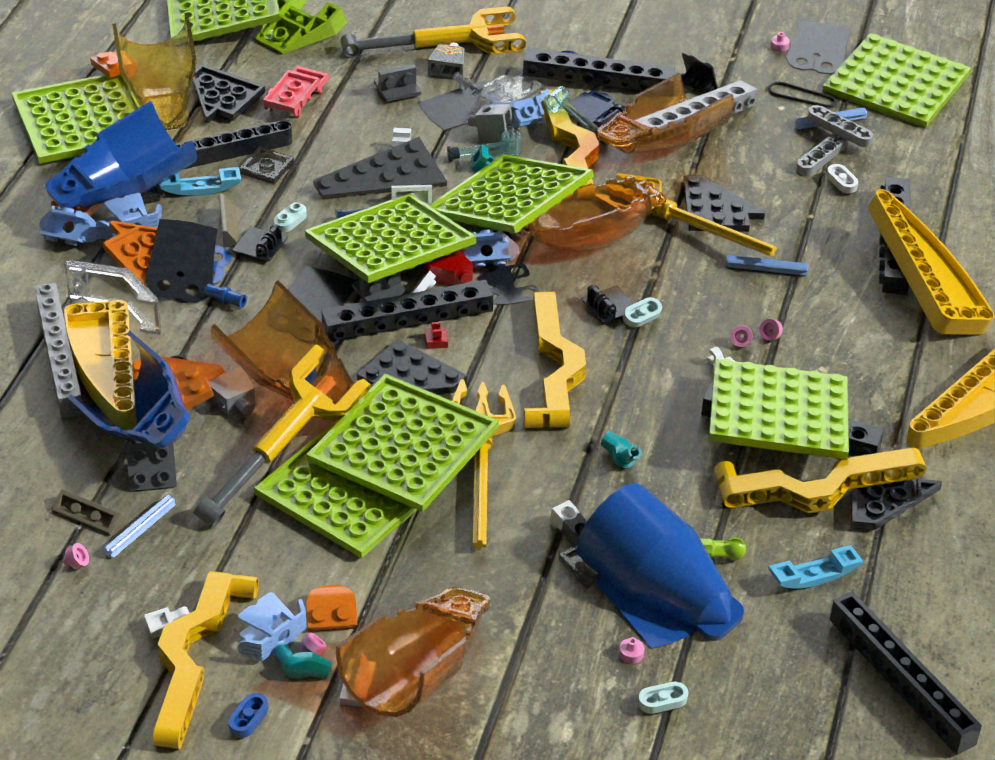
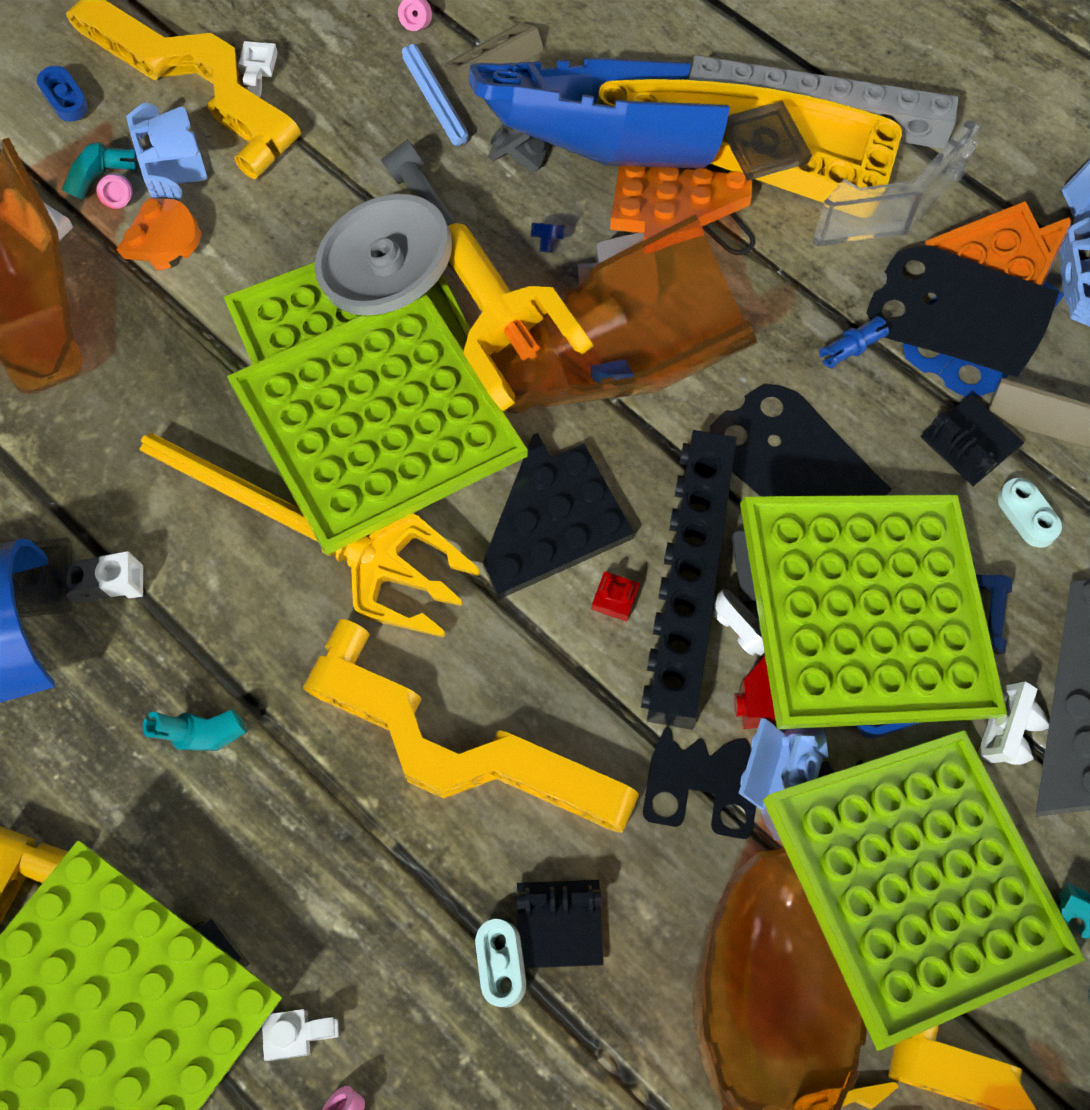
camera: 120 degrees right, 25 degrees up
none -> light grey dish [315,194,452,315]
none -> clear blue tile [530,223,565,253]
none -> clear smoke tile [724,100,812,181]

